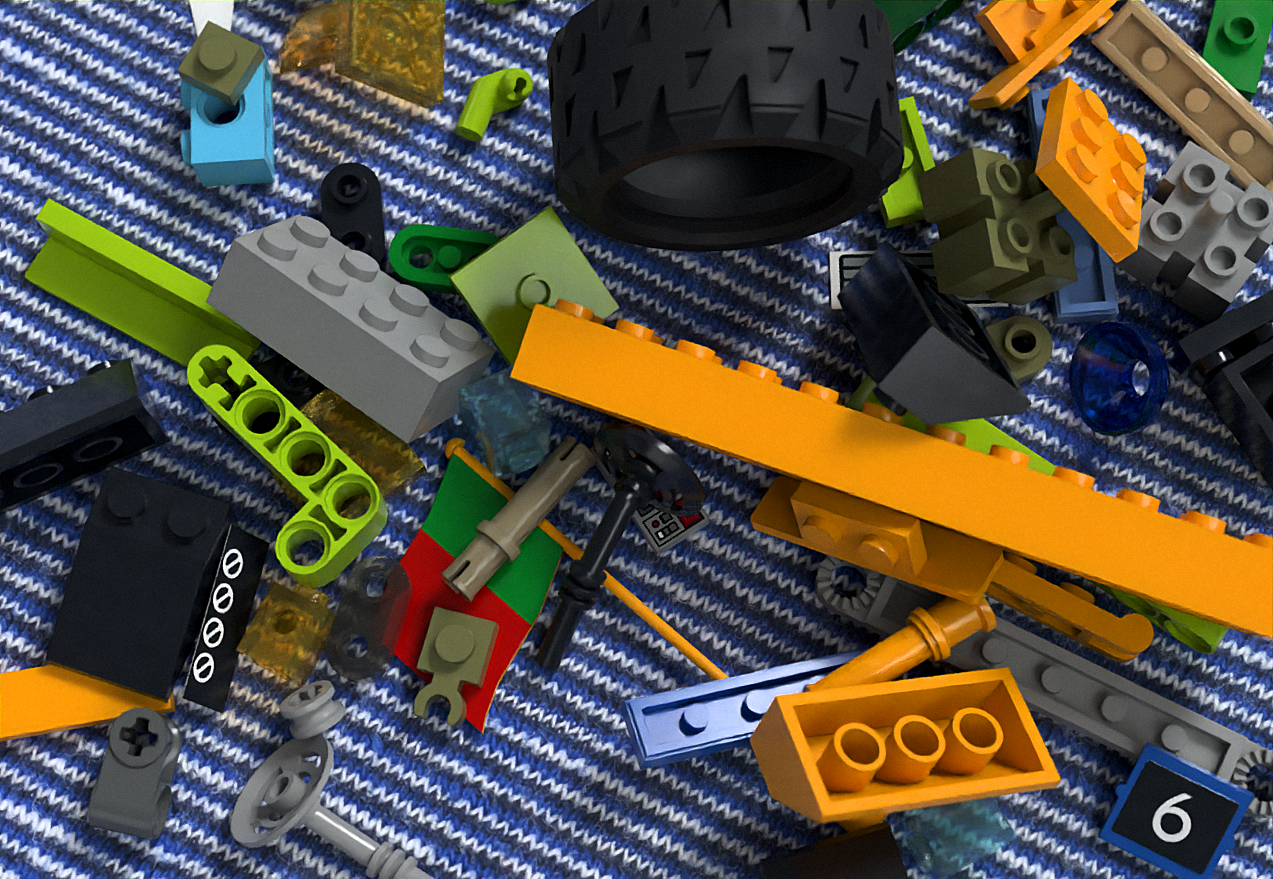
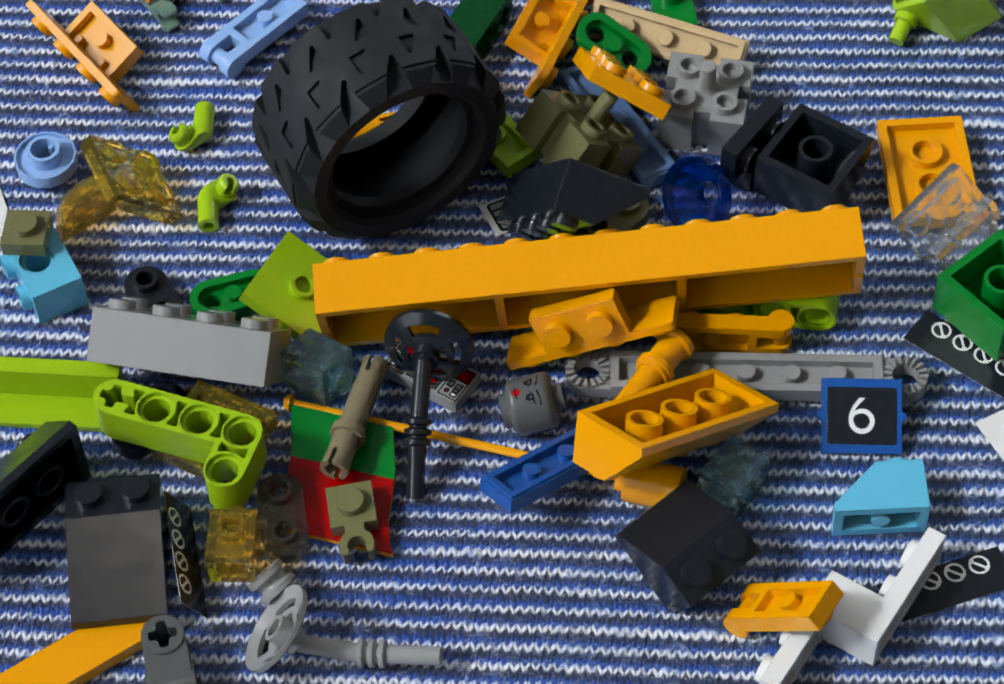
camera: 25 degrees left, 20 degrees down
none -> dark grey head [498,372,569,436]
none -> green plate [575,12,652,72]

